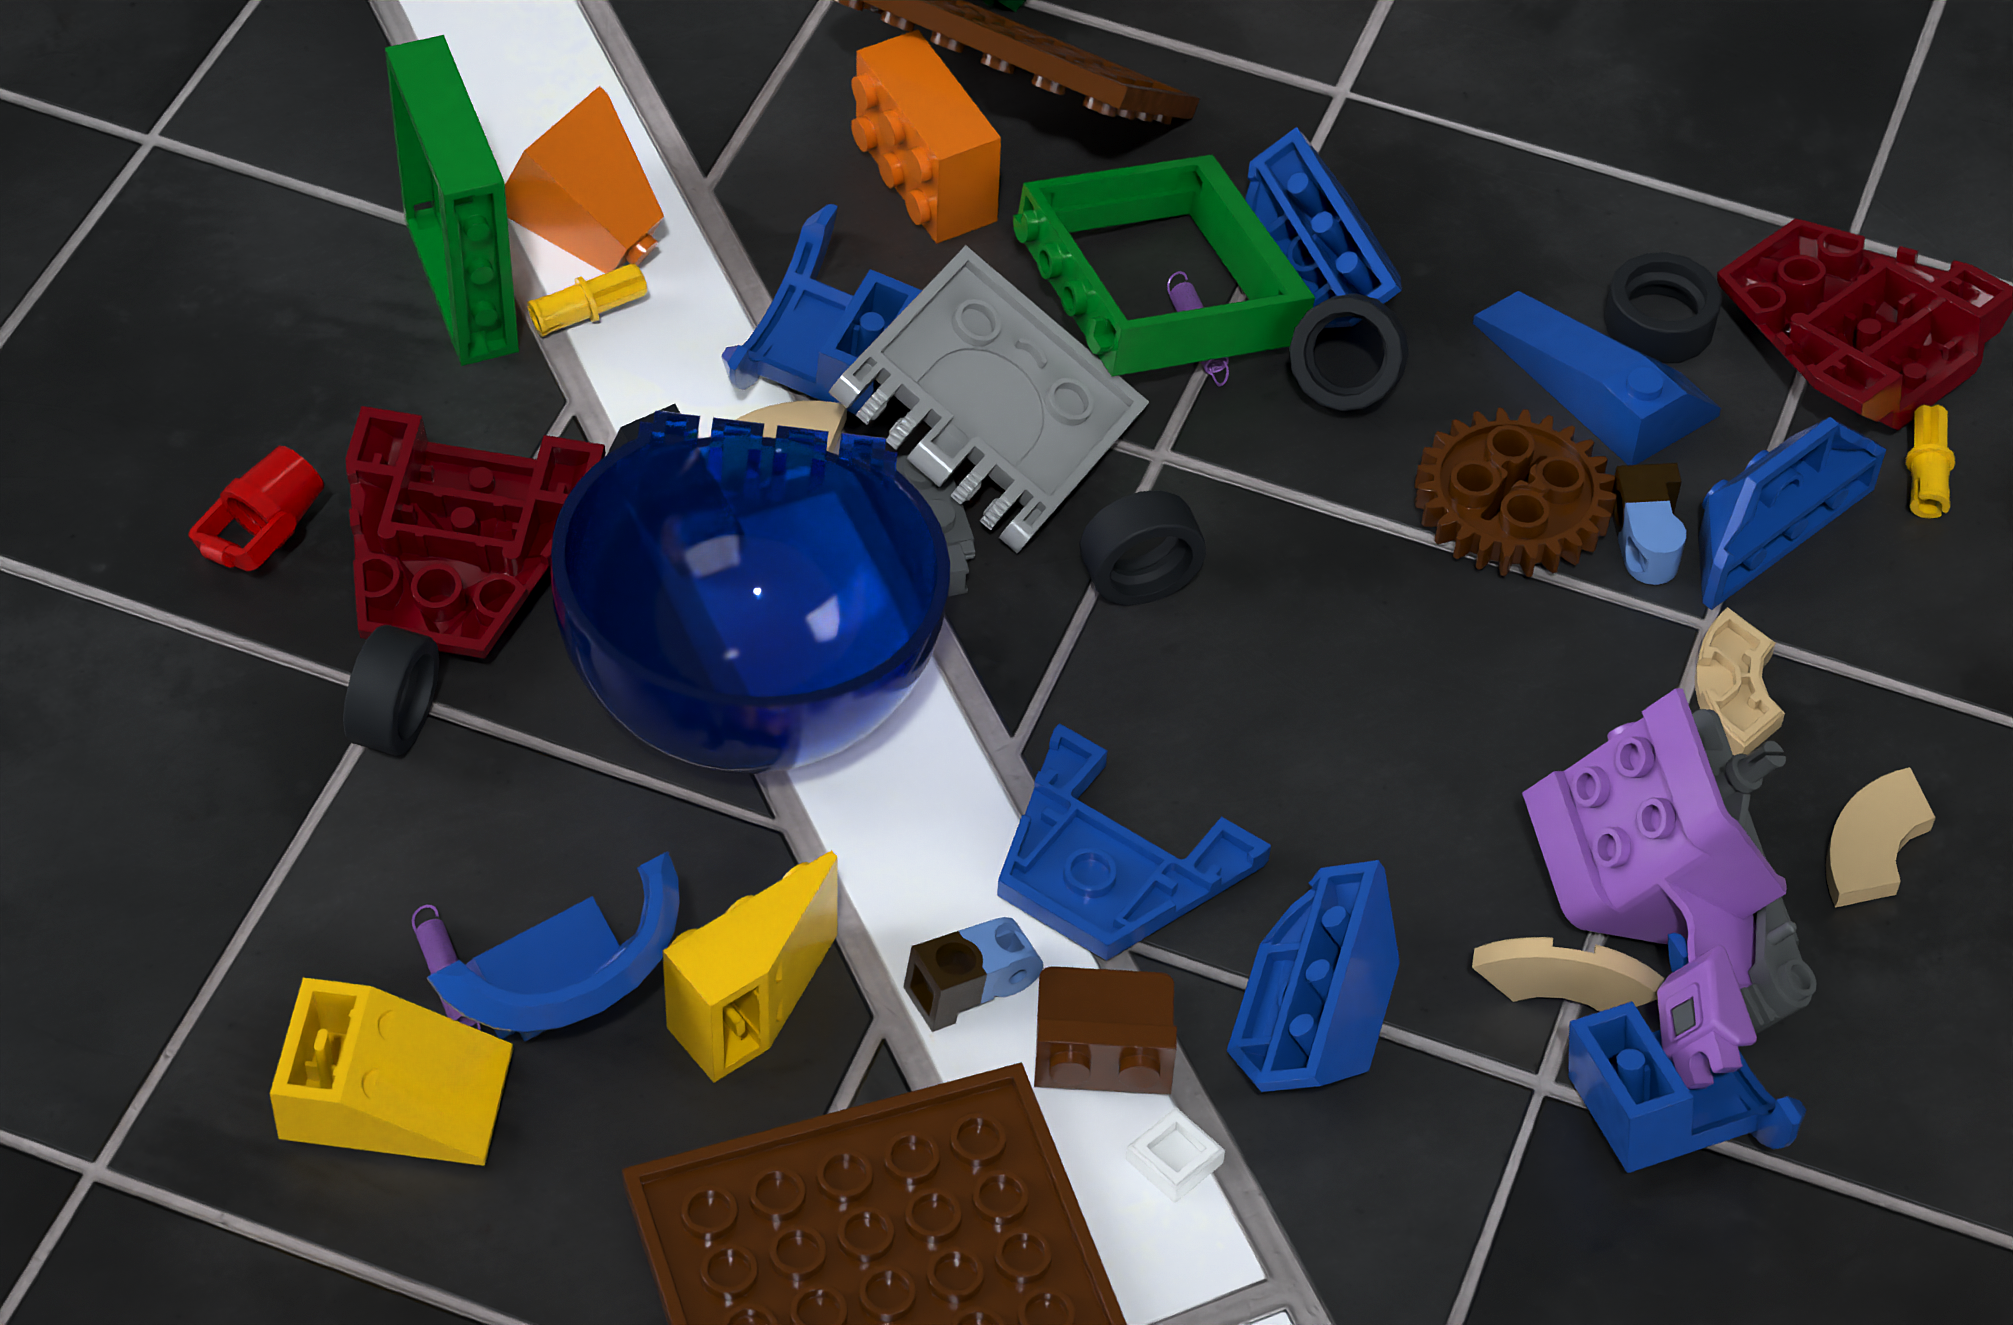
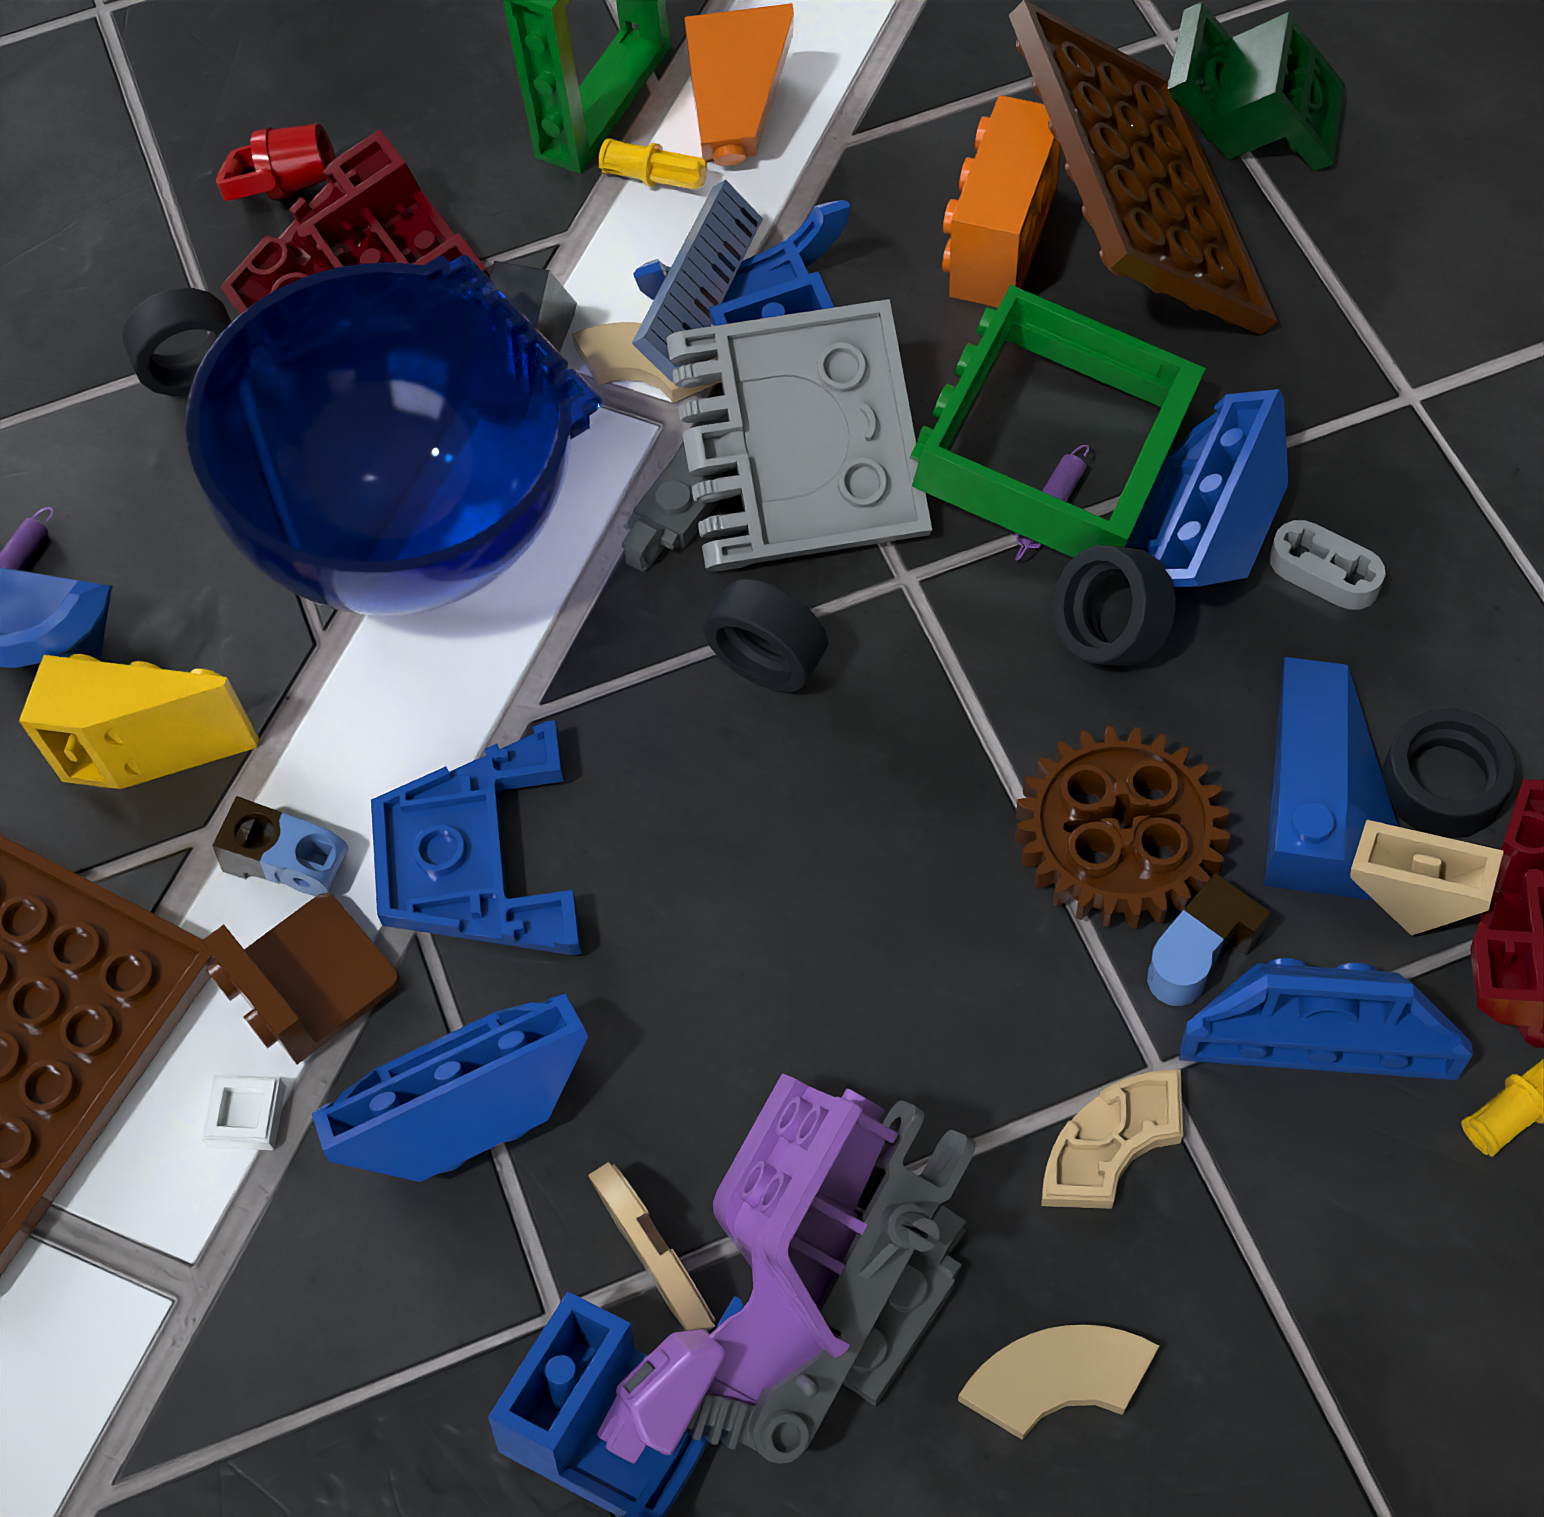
camera: 55 degrees right, 10 degrees up
none -> sand blue tile [632,180,763,382]
none -> light grey beam [1270,520,1386,610]
none -> tan slope [1350,820,1504,936]

